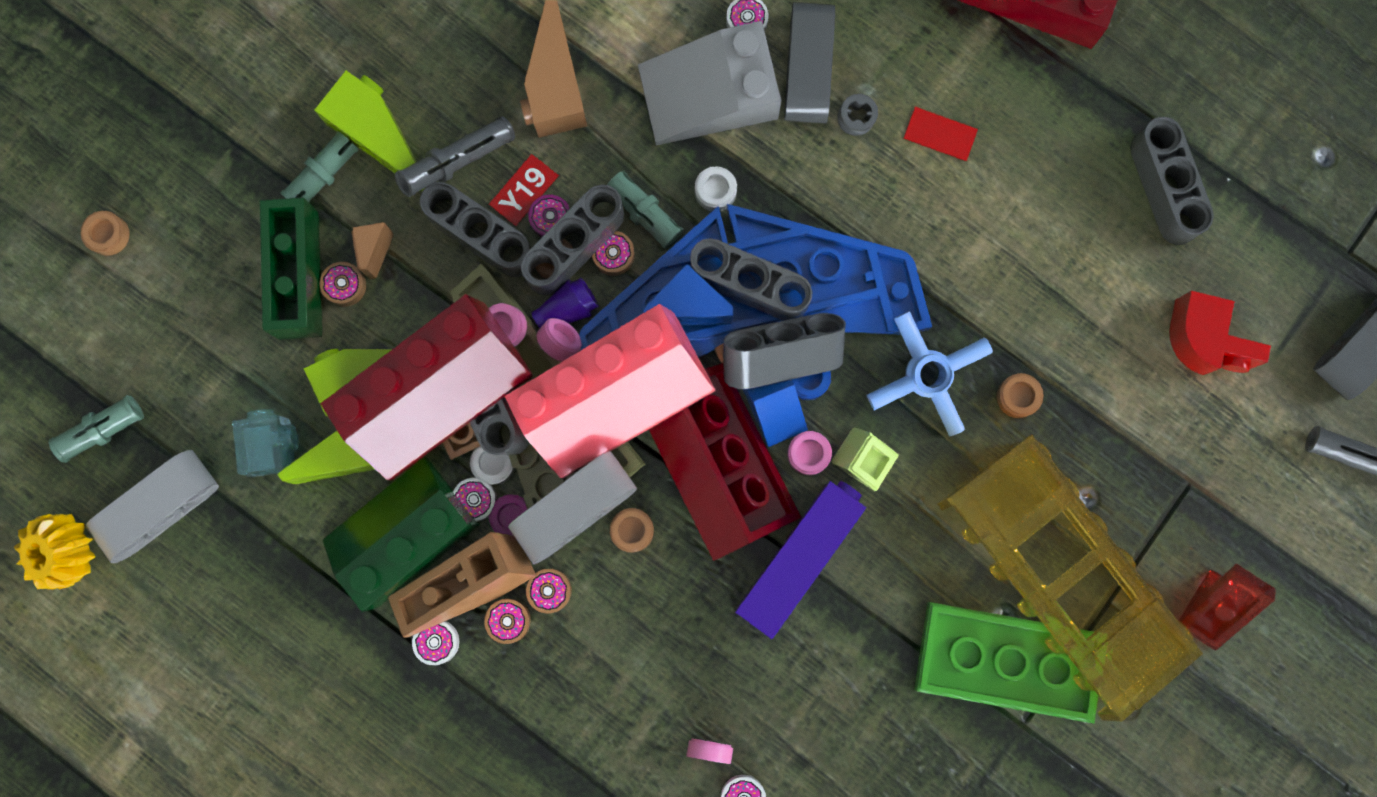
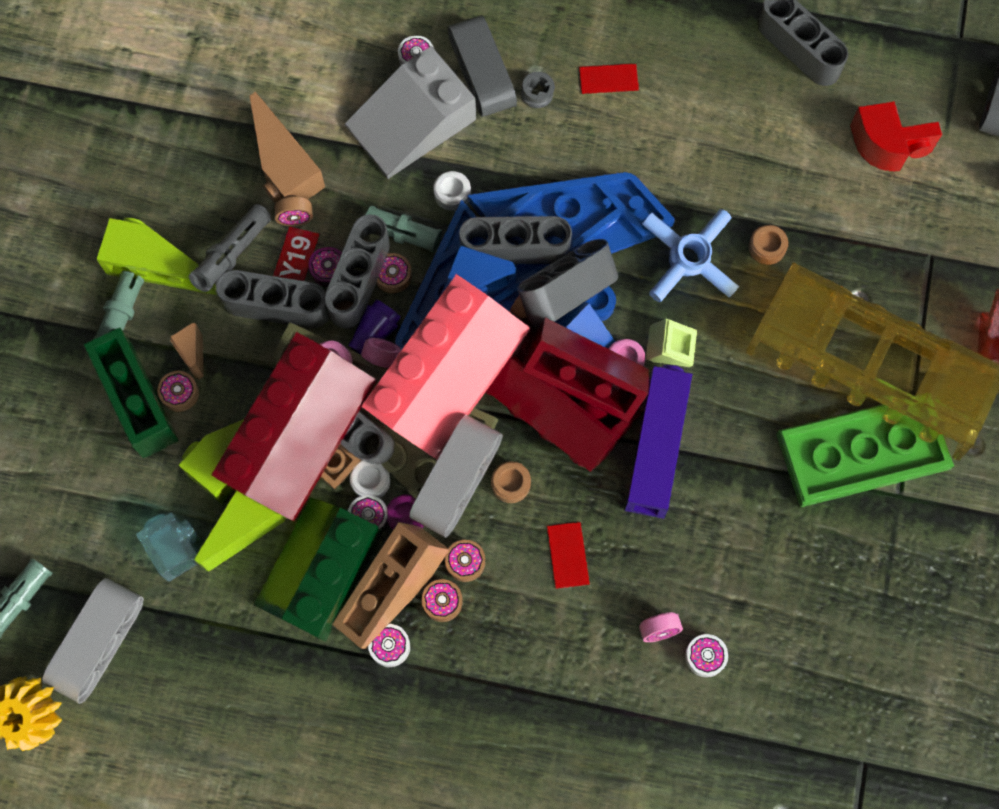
camera: 25 degrees left, 10 degrees down
none -> medium nougat tile [274,196,313,226]
none -> dark red brick [523,317,649,423]
none -> red sticker [547,522,590,589]

